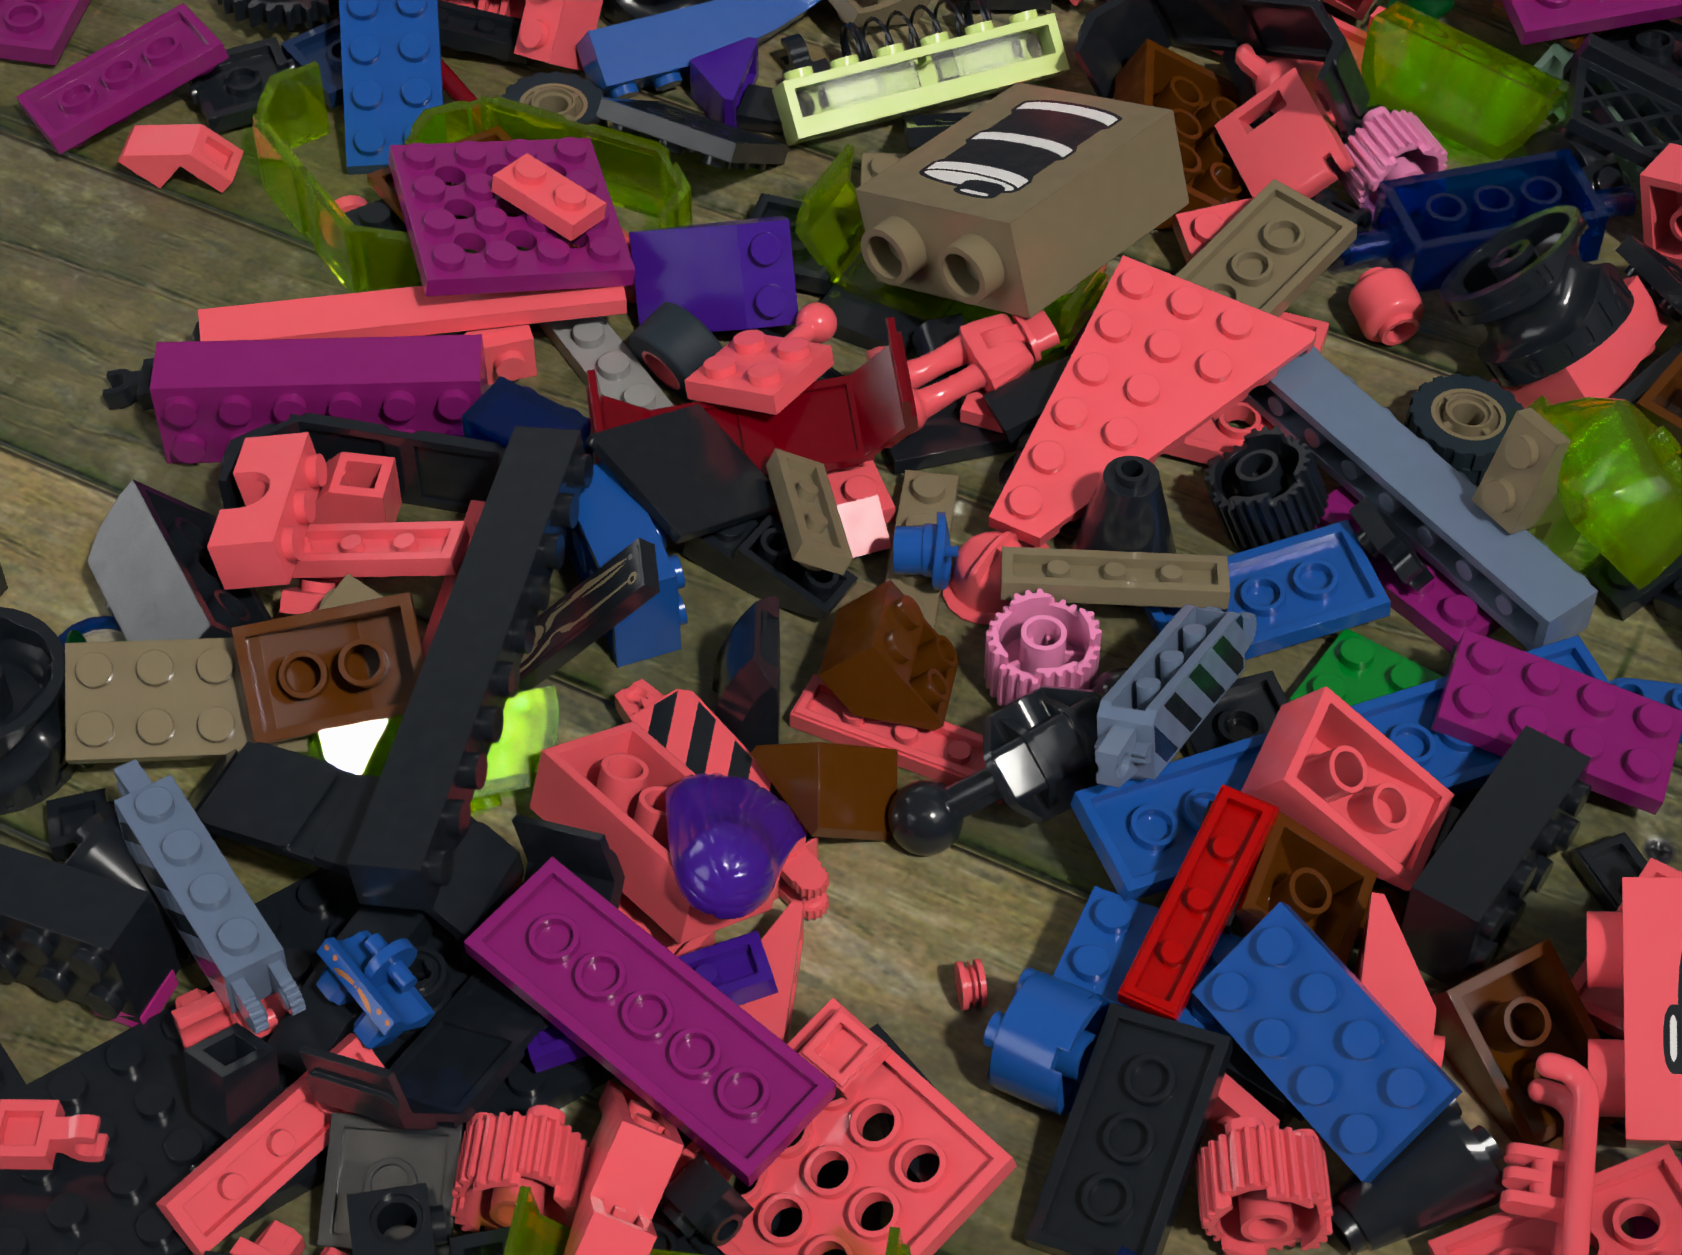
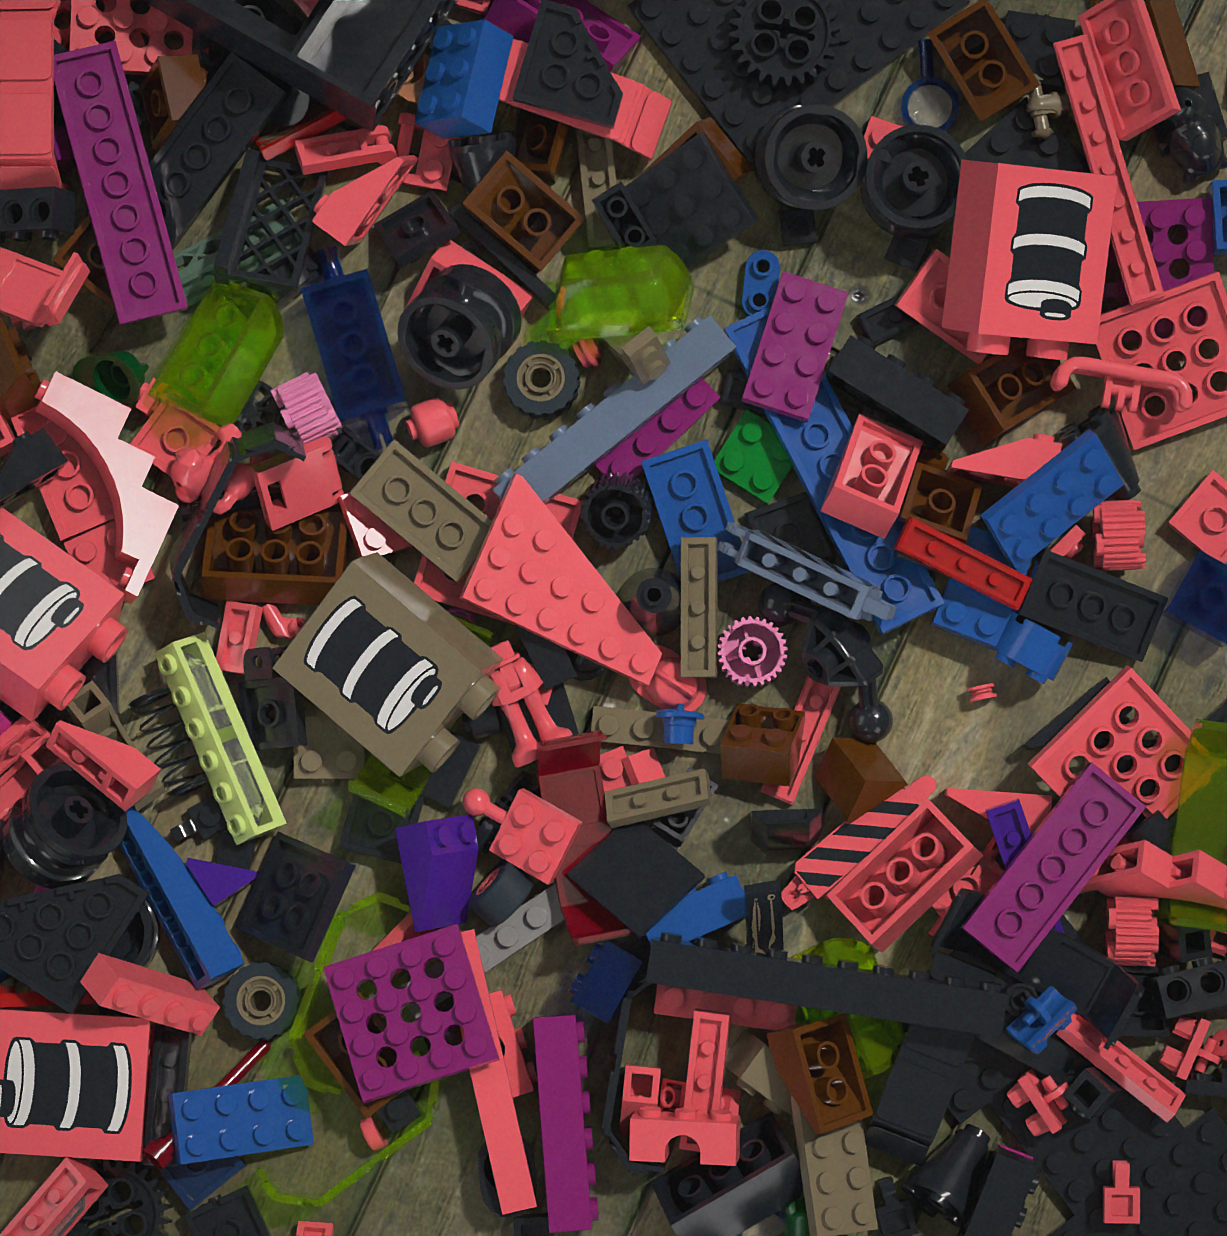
camera: 90 degrees left, 35 degrees up
sand blue hinge [113,759,306,1034] -> none
coral plate [491,153,607,241] -> none
dark purple hair [665,773,806,919] -> none
coral tile [798,1007,892,1100] -> none
black plate [1349,497,1434,592] -> none

